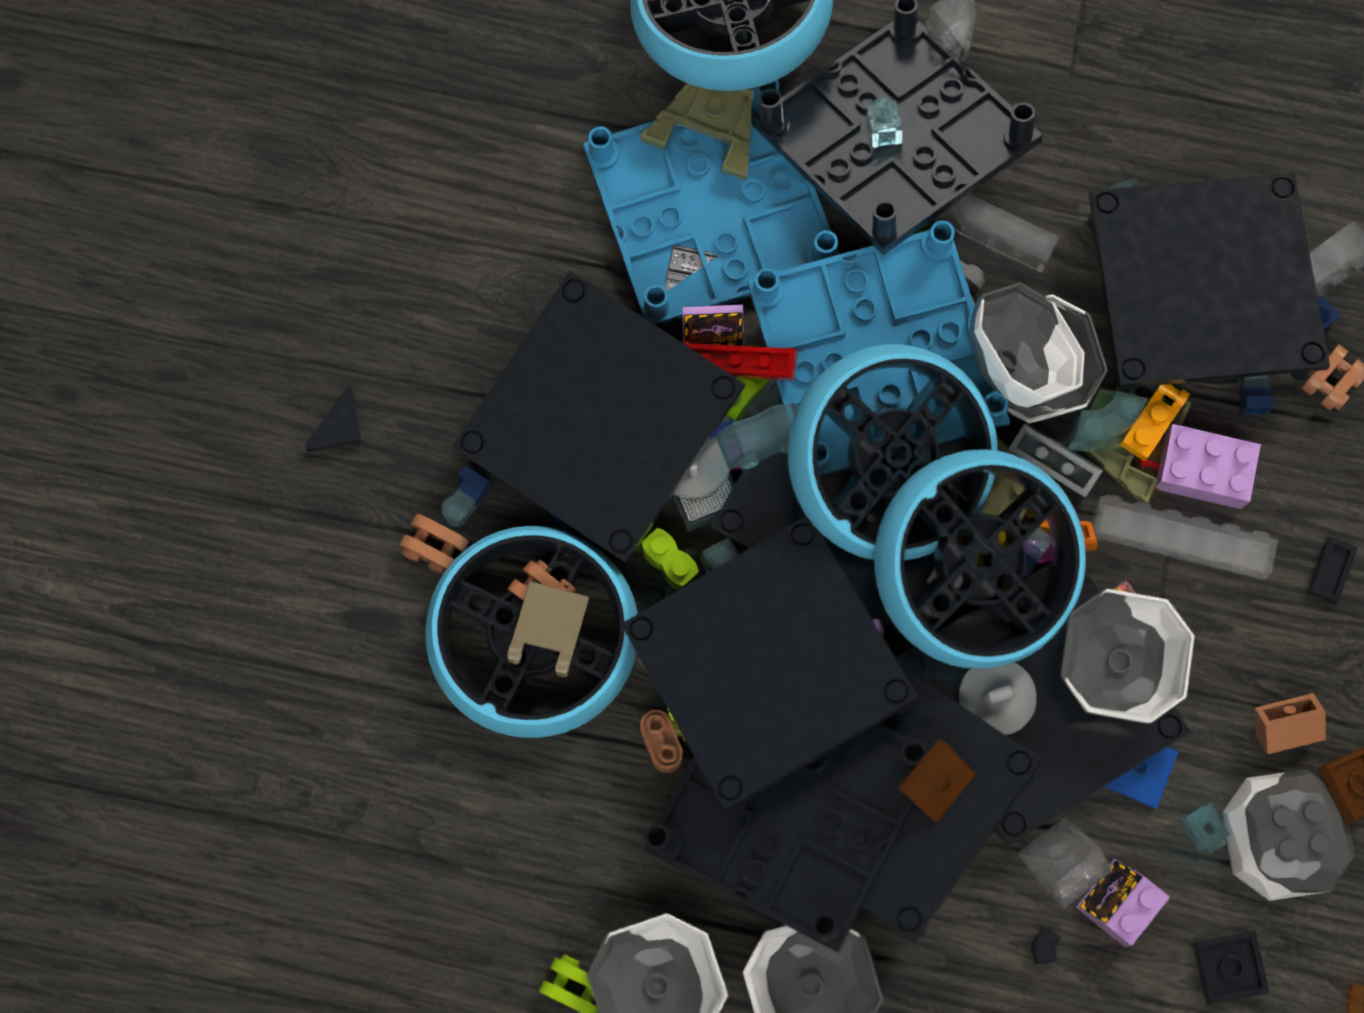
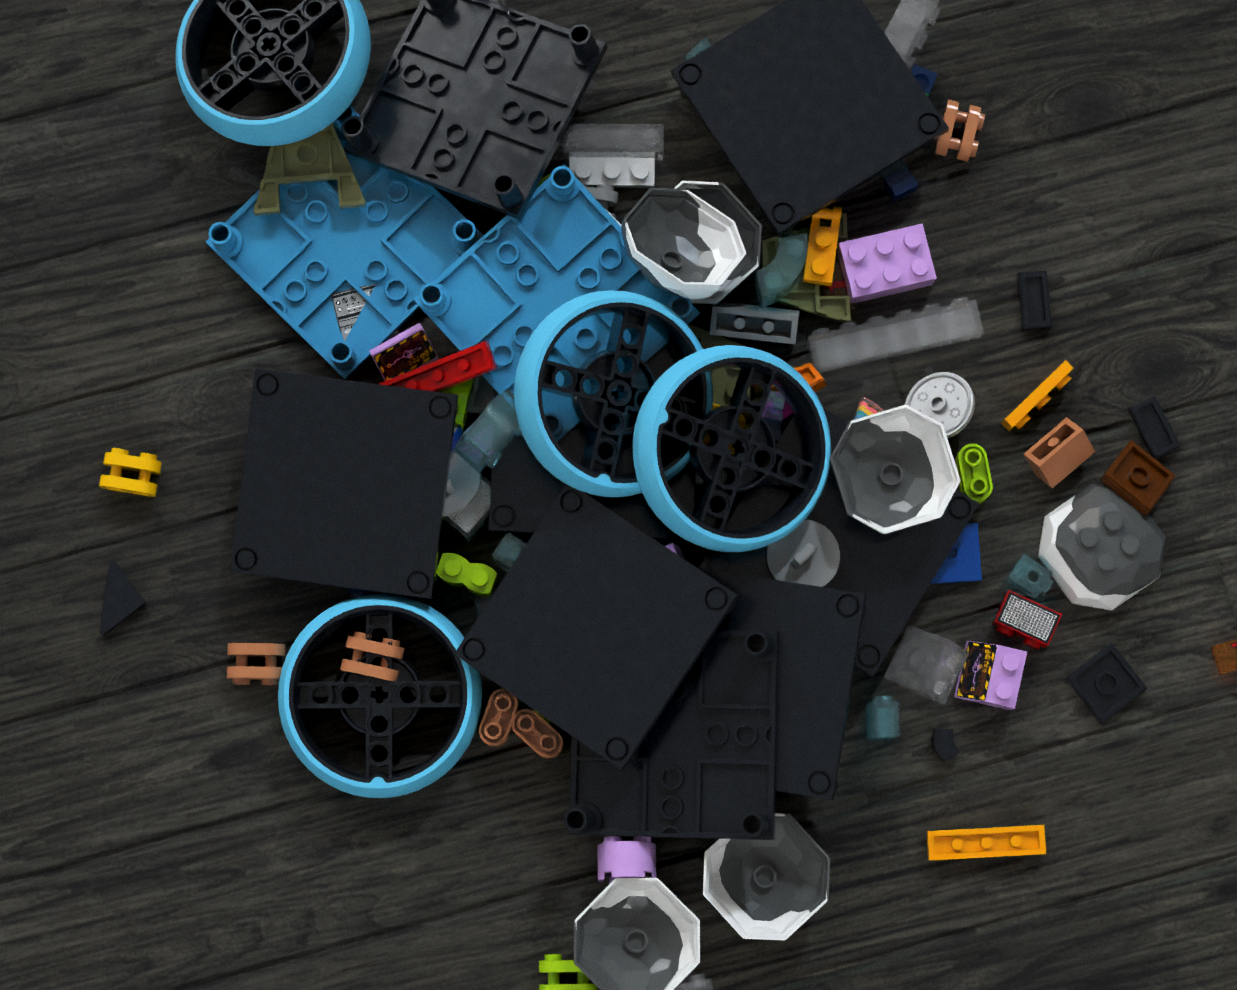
camera: 25 degrees left, 5 degrees up
leg [442,465,491,526] -> none
dark tan flag [507,581,589,677] -> none
clear light blue brick [867,98,902,147] -> none
reddish brown plate [899,739,976,823] -> none
none -> yellow brick [99,448,162,497]
none -> nougat brick [479,688,519,747]
none -> white plate [569,157,655,188]
none -> lavender brick [597,836,657,884]
none -> clear light blue brick [866,696,901,740]
none -> shield [905,372,975,438]
none -> lime brick [955,444,993,504]
none -> brick [992,590,1062,650]
none -> light orange plate [1001,360,1074,431]

